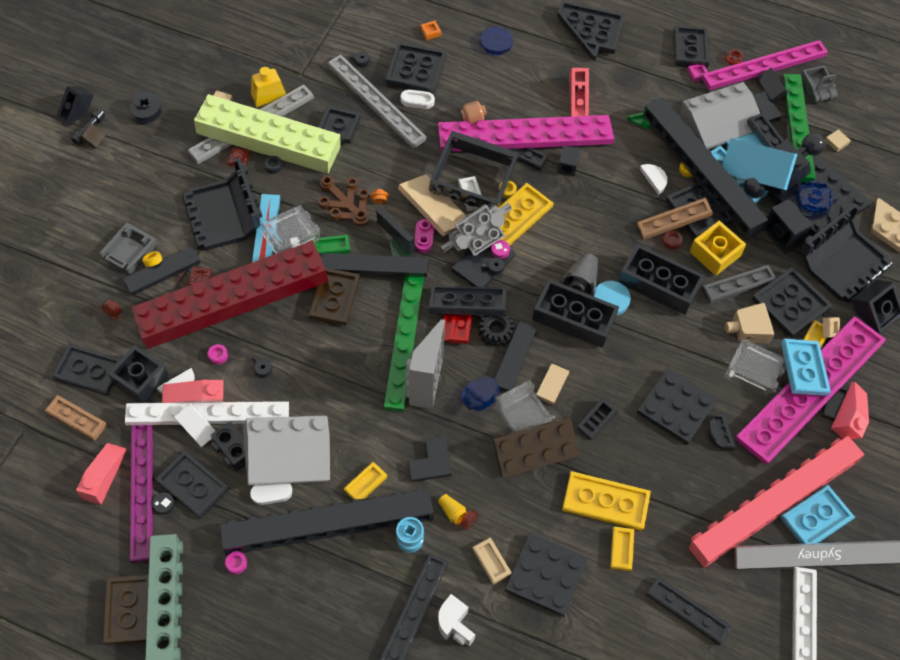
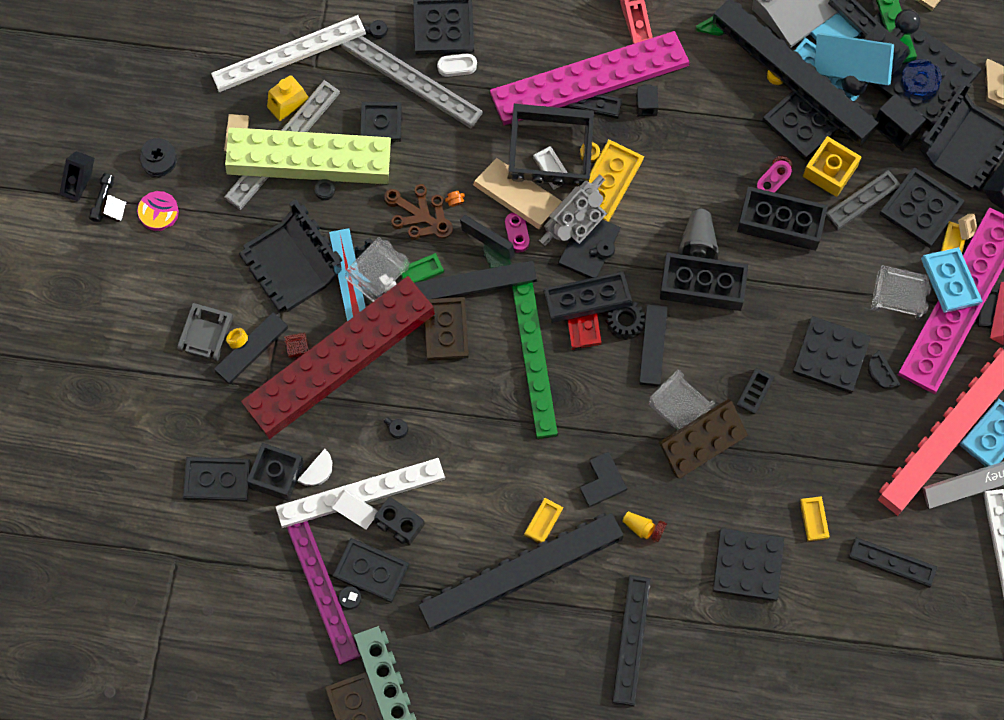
camera: 15 degrees left, 10 degrees up
medium nougat tile [45,395,107,441] -> none
coral slope [76,443,127,505] -> none
clear red tile [102,300,122,318] -> none
coral slope [162,380,224,403] -> none
dark pink tile [208,344,228,365] -> none
dark pink tile [225,551,247,574] -> none
clear red plate [228,148,250,167] -> none
light grey slope [243,416,330,485] -> none
white tile [250,483,293,505] -> none
medium azure wheel [396,517,424,553] -> none
light grey slope [406,320,445,409] -> none
white brick [438,594,475,646] -> none
nougat head [460,101,487,124] -> none
clear blue tile [461,376,500,411] -> none
tan tile [472,537,512,585] -> none
dark pink tile [491,240,510,259] -> none
tan tile [535,364,569,405] -> none
yellow tile [562,471,651,531] -> none
medium azure tile [594,281,631,315] -> none
medium nougat tile [637,198,712,240] -> none
white tile [640,164,667,195] -> none
tan torso [725,303,774,344] -> none
none -> tile [137,191,179,231]
none -> white tile [211,15,366,92]
none -> dark pink plate [757,161,792,193]

